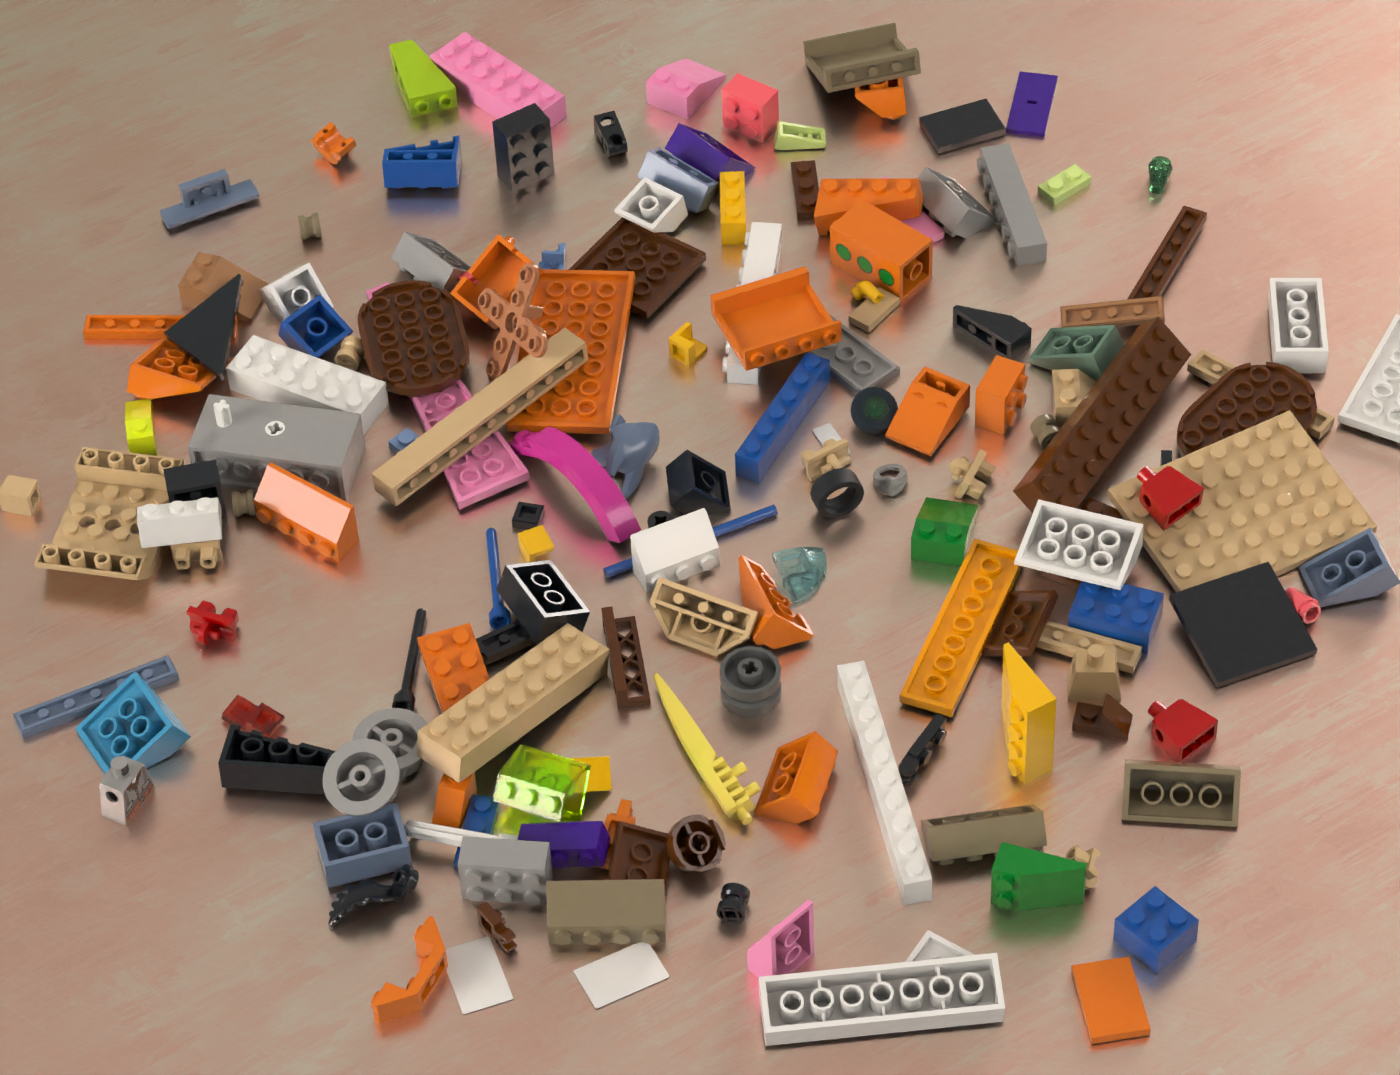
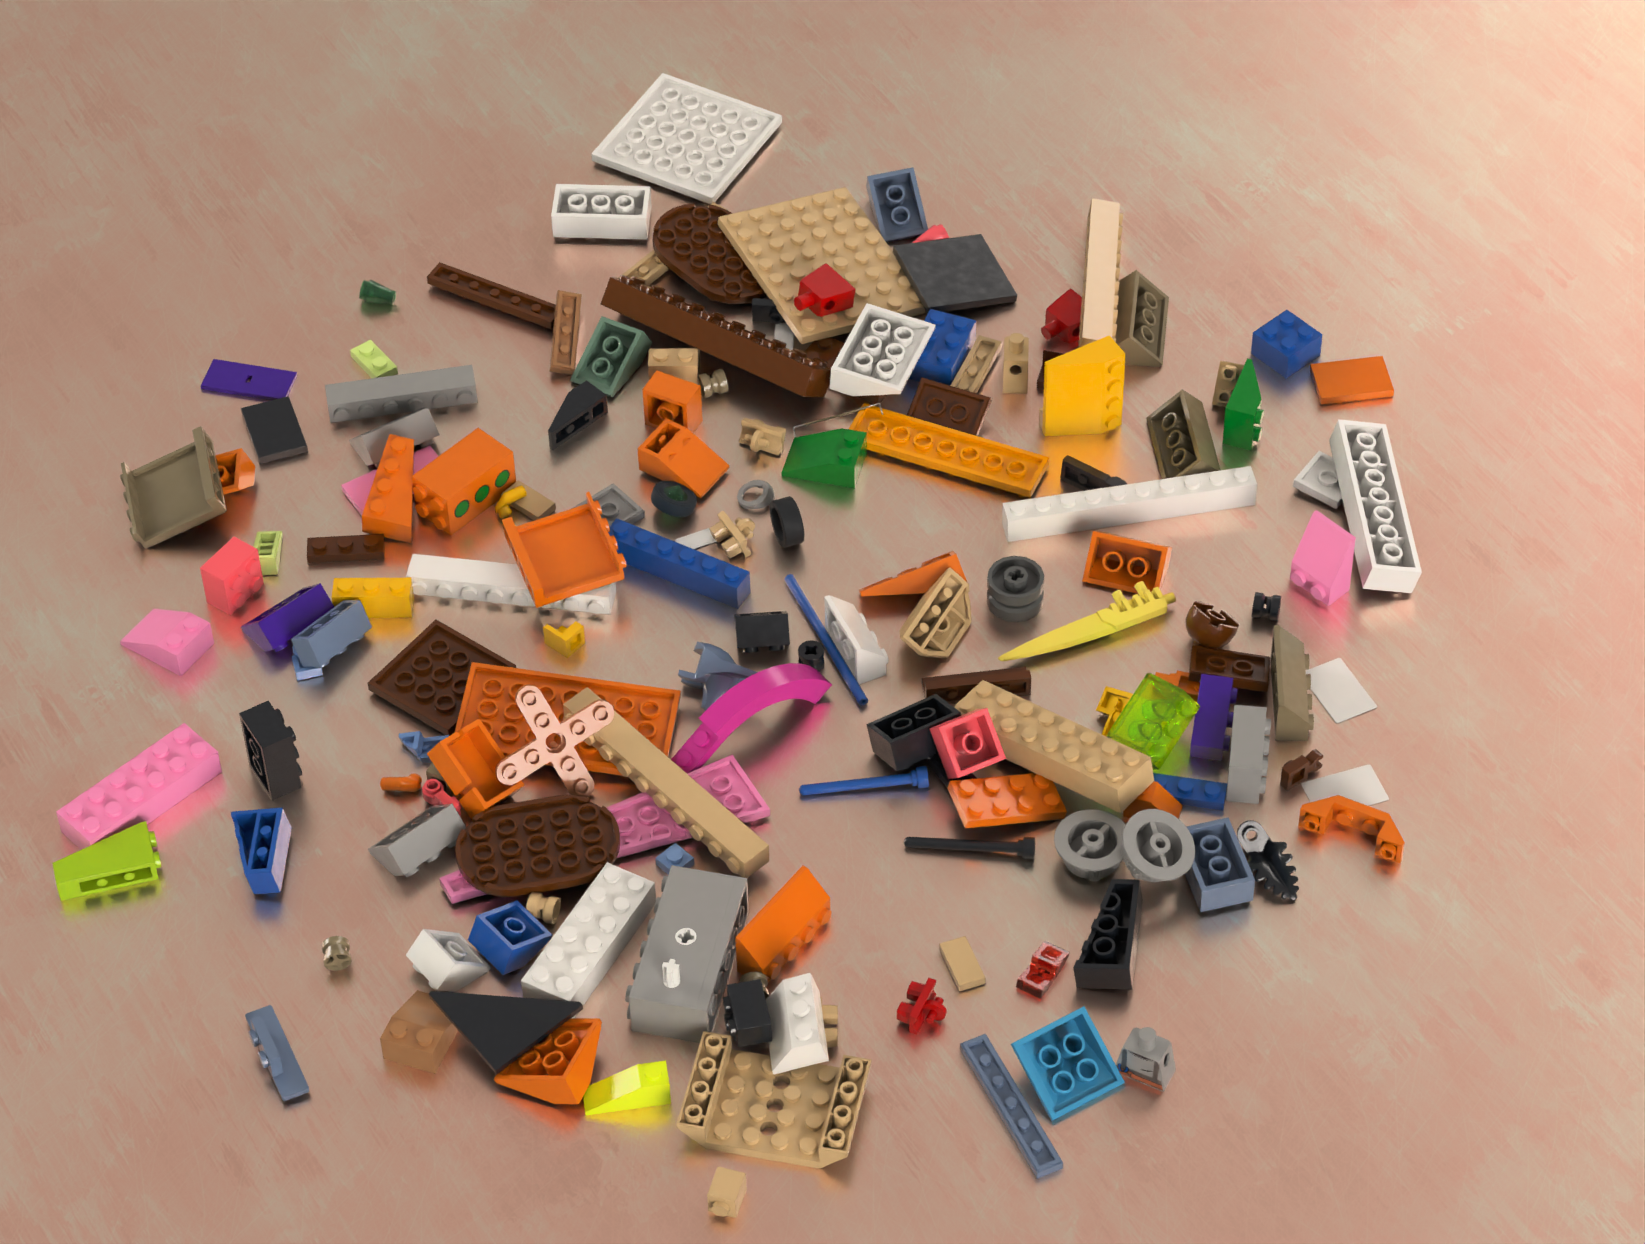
camera: 90 degrees left, 0 degrees up
orange tile [83,315,238,340] -> none
orange piece [310,122,356,164] -> none
white piece [404,820,518,847] -> none
black tile [512,502,545,530] -> none
yellow panel [518,525,554,562] -> none
black leg [594,110,628,157] -> none
white slope [614,177,688,233] -> none
clear light blue brick [772,547,827,605] -> none
none -> dark tan piece [793,403,883,437]
none -> coral brick [929,708,1006,779]
none -> tan tile [939,936,986,992]
none -> tan brick [1079,198,1123,348]

